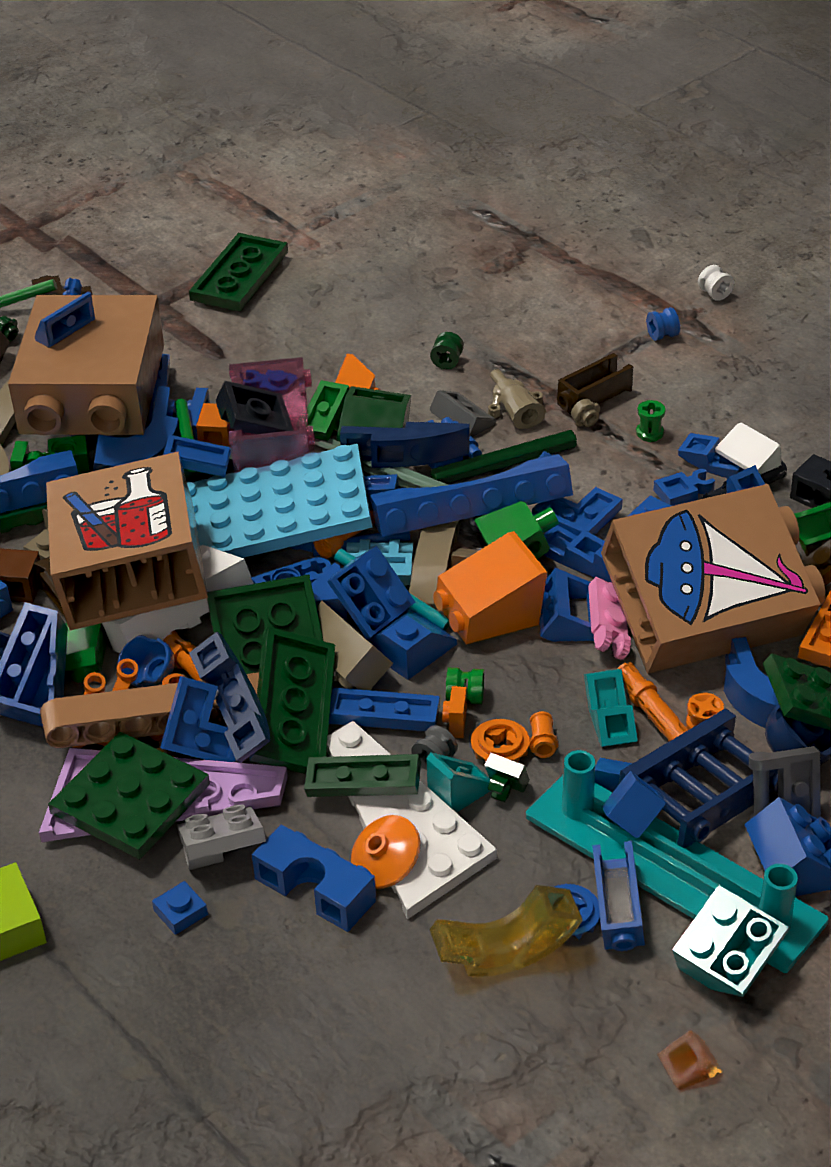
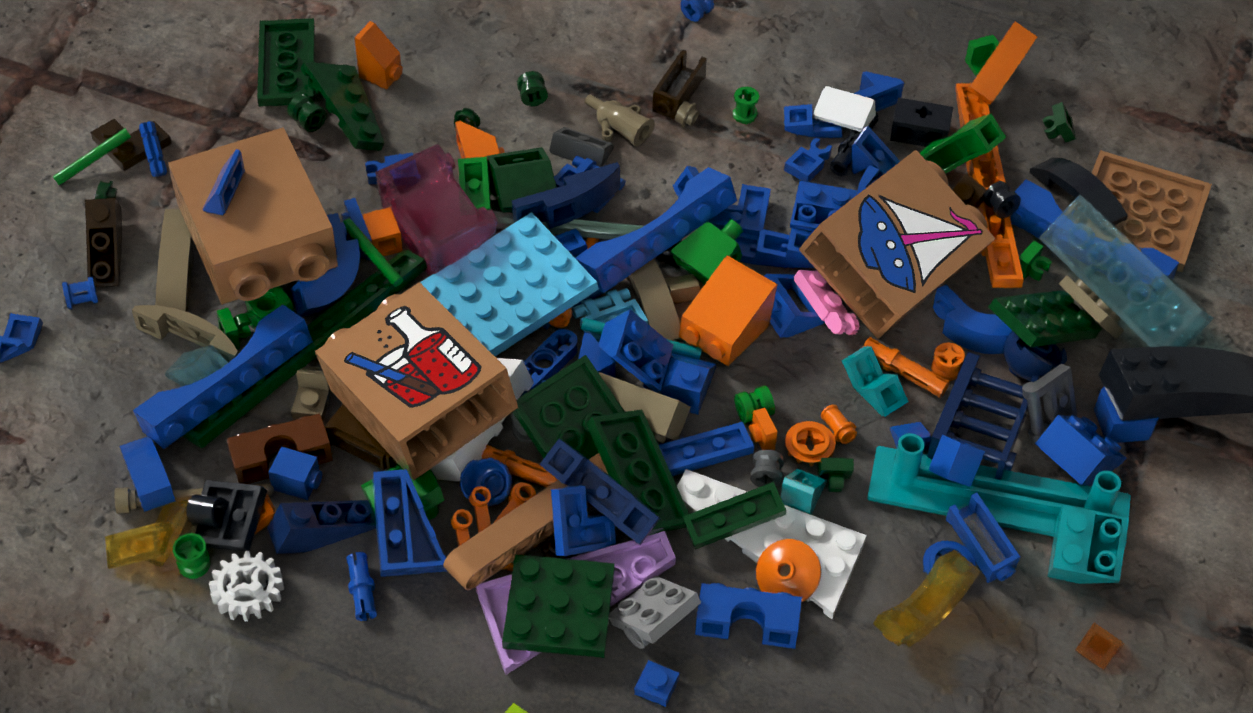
camera: 30 degrees left, 10 degrees up
blue tile [163,435,232,477] -> none
black plate [216,381,294,442] -> none
dark green axle [430,430,577,484] -> none
none -> dark green wheel [287,93,327,132]
none -> dark green wing [300,61,385,151]
none -> orange slope [355,21,403,90]
none -> dark green plate [454,108,481,129]
none -> blue slope [853,72,904,112]

